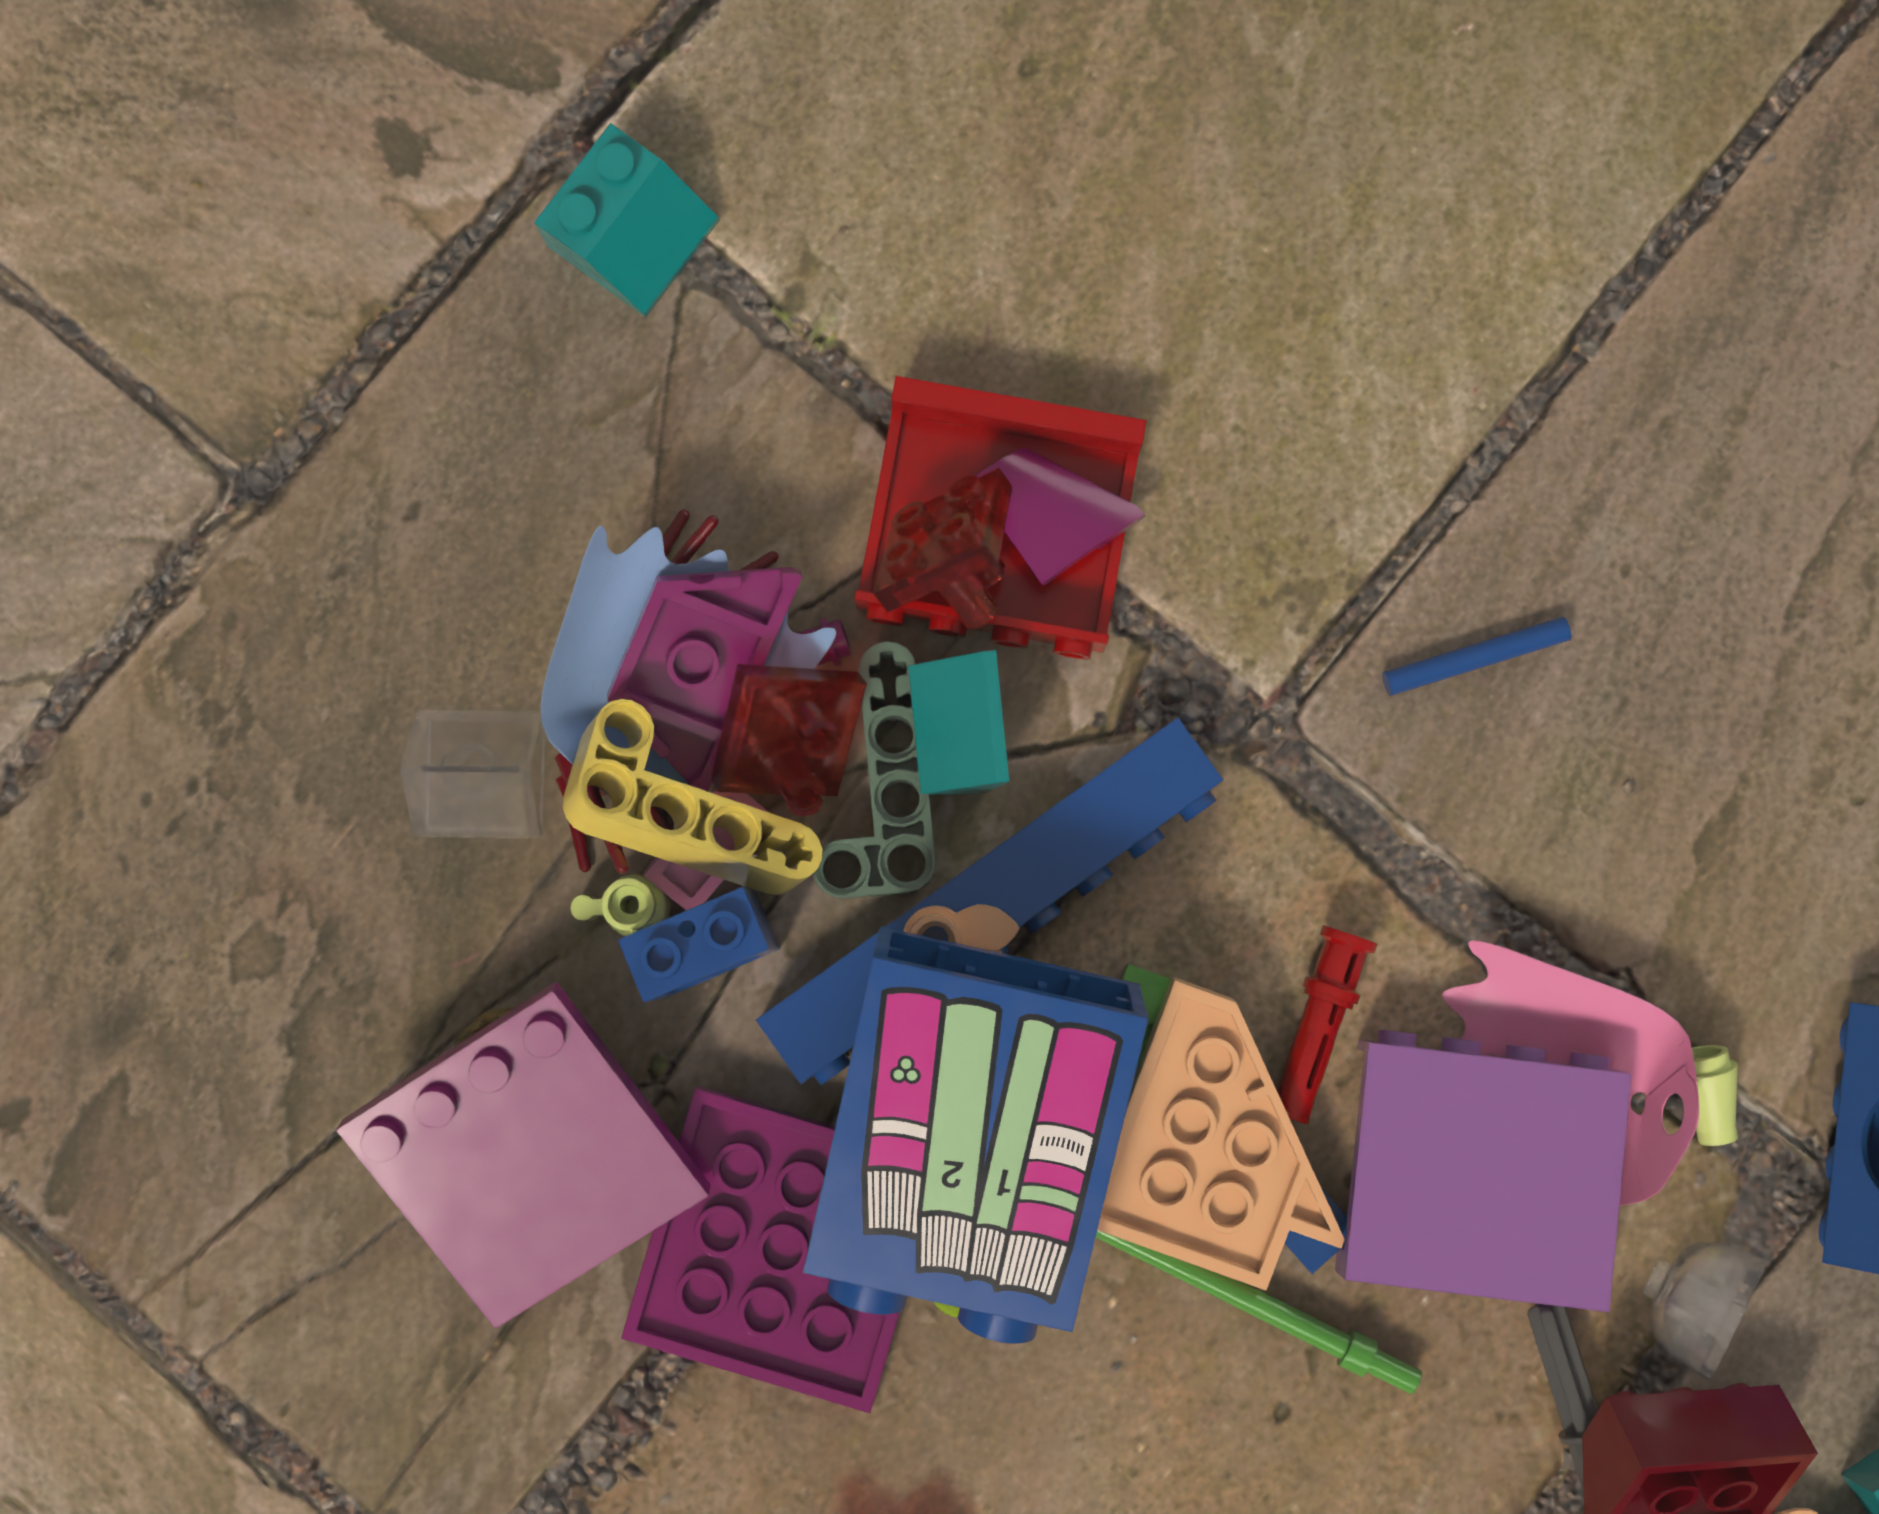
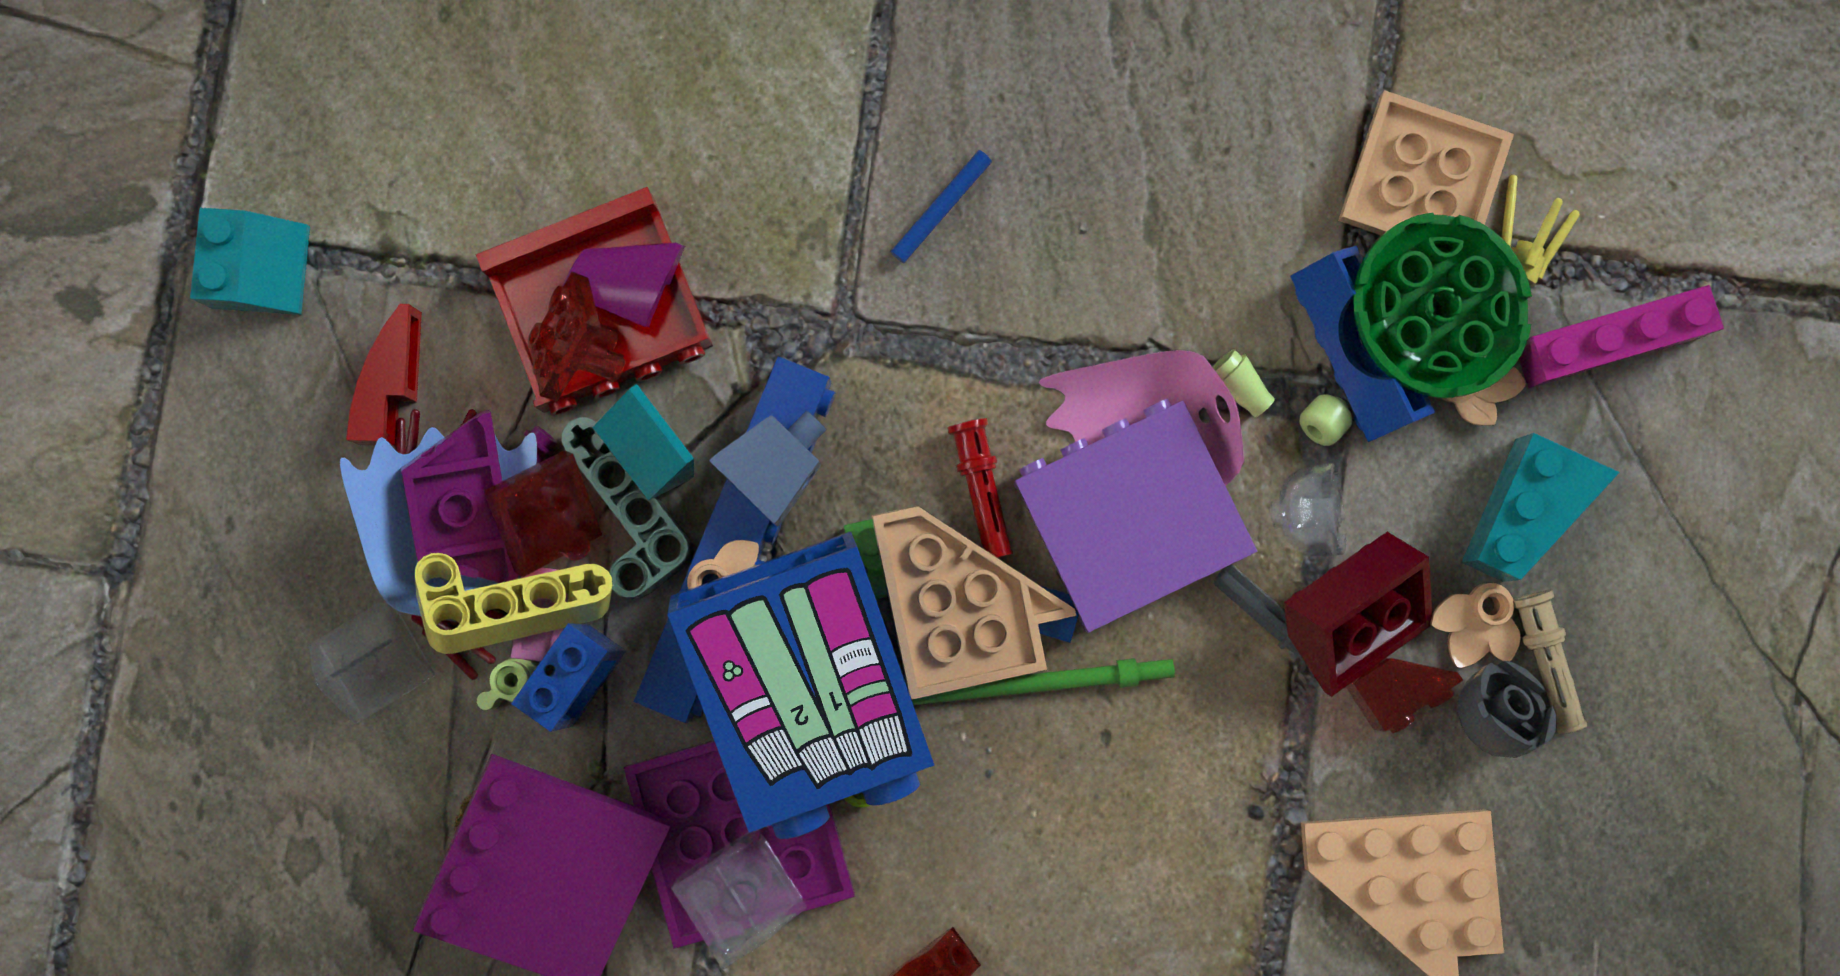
camera: 30 degrees left, 0 degrees up
none -> red slope [346,304,422,446]
none -> clear slope [671,830,807,970]
none -> sand blue torso [709,410,827,527]
none -> yellowish green piece [1299,394,1353,446]

